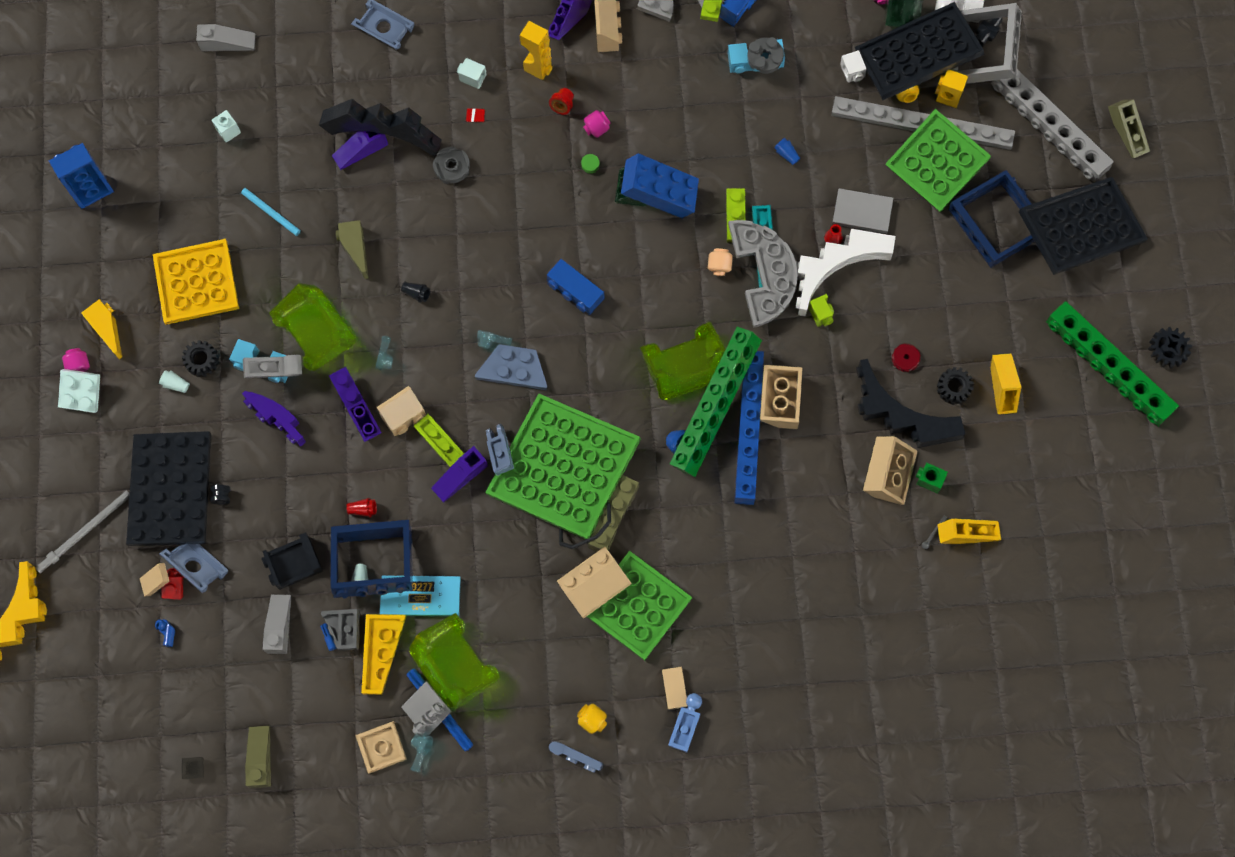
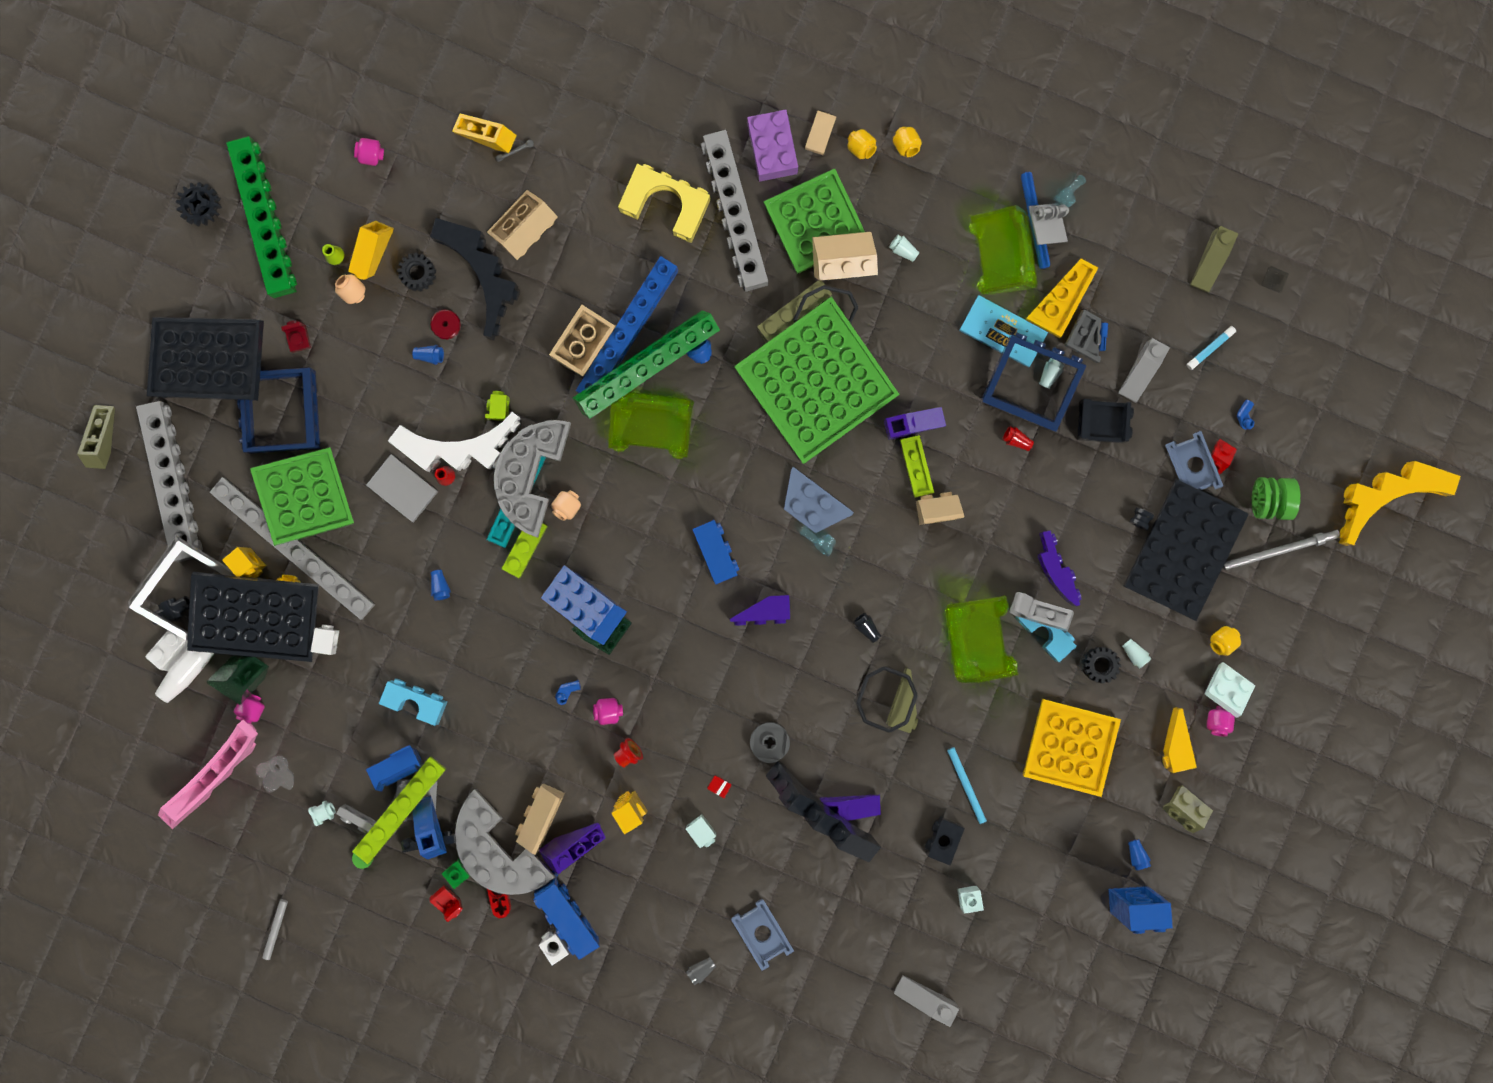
camera: 160 degrees left, 15 degrees up
tan tile [140,563,170,597] -> none
dark purple slope [329,367,381,442] -> none
tan tile [356,721,407,774] -> none
clear light blue bar [375,336,393,370] -> none
sand blue hinge [486,424,514,476] -> none
sand blue hinge [549,741,603,773] -> none
bright green tile [581,154,600,173] -> none
medium blue plate [668,693,702,753] -> none
dark grey plate [747,37,784,74] -> none
green brick [916,462,948,494] -> none
none -> dark red bracket [281,320,311,353]
none -> lime cone [322,244,344,265]
none -> light nougat head [335,274,366,304]
none -> dark pink head [354,138,384,166]
none -> blue cone [413,345,444,365]
none -> blue arm [555,680,581,705]
none -> light yellow arch [618,164,710,243]
none -> light grey brick [701,130,768,292]
none -> dark purple slope [730,595,790,626]
none -> medium lavender brick [747,110,798,182]
none -> yellow head [847,129,877,159]
none -> black piece [856,666,918,733]
none -> light aqua cone [889,234,919,262]
none -> black brick [924,816,965,866]
none -> blue cone [1128,839,1151,871]
none -> olive bracket [1162,785,1213,833]
none -> medium azure bar [1186,326,1236,370]
none -> yellow head [1210,626,1241,656]
none -> bright green wheel [1252,477,1300,520]

